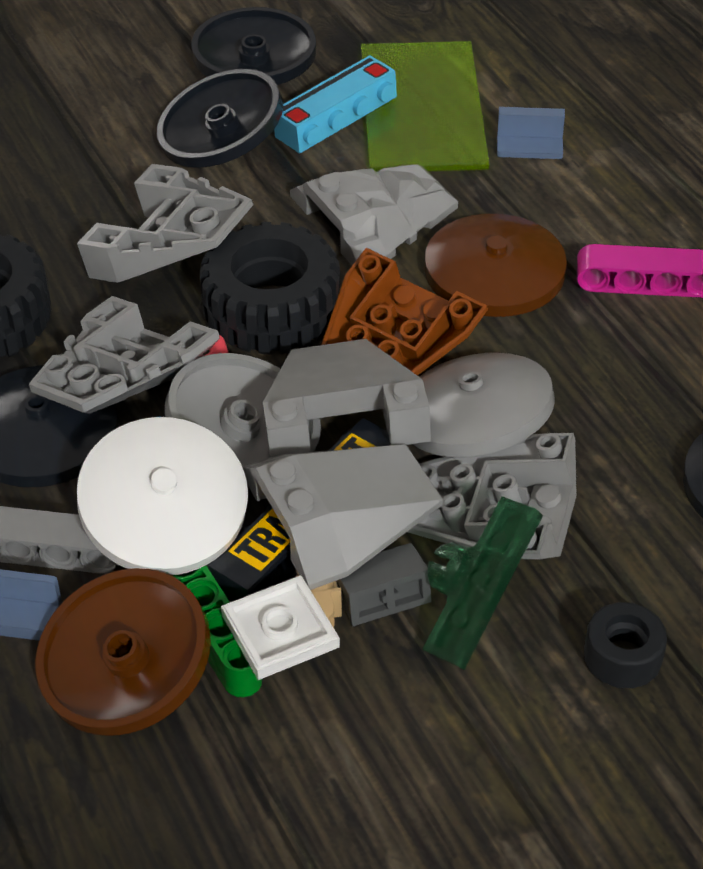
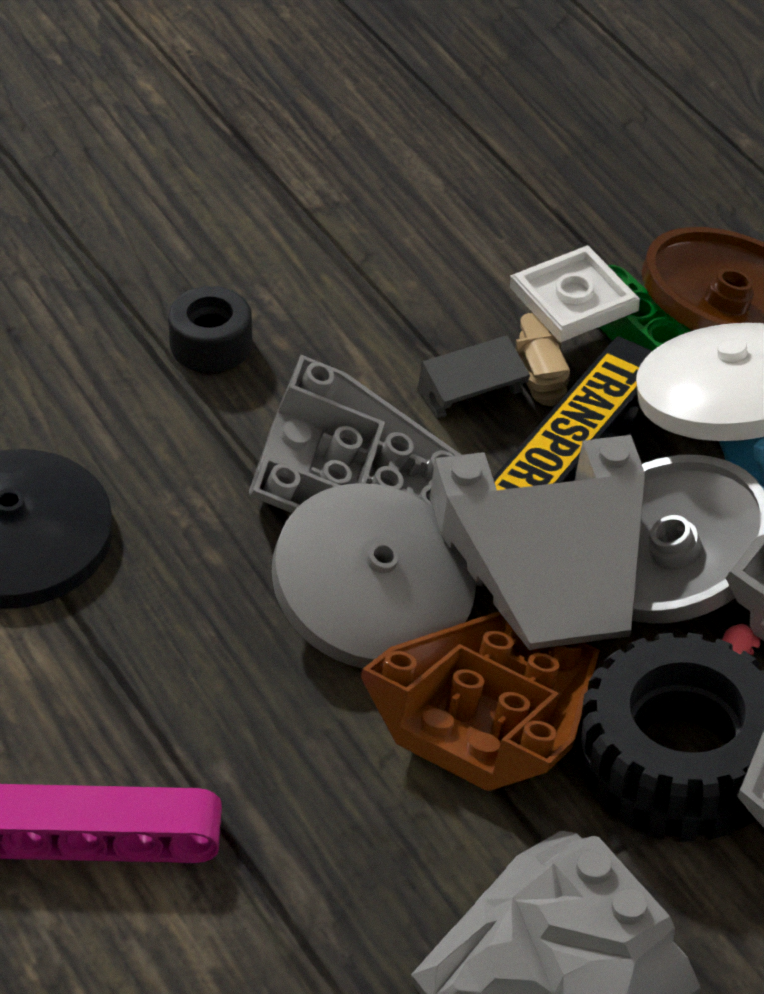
camera: 175 degrees right, 0 degrees up
light grey wedge [242,444,443,590] -> none
clear green plate [423,496,543,670] -> none
reddish brown dish [425,214,567,317] -> none

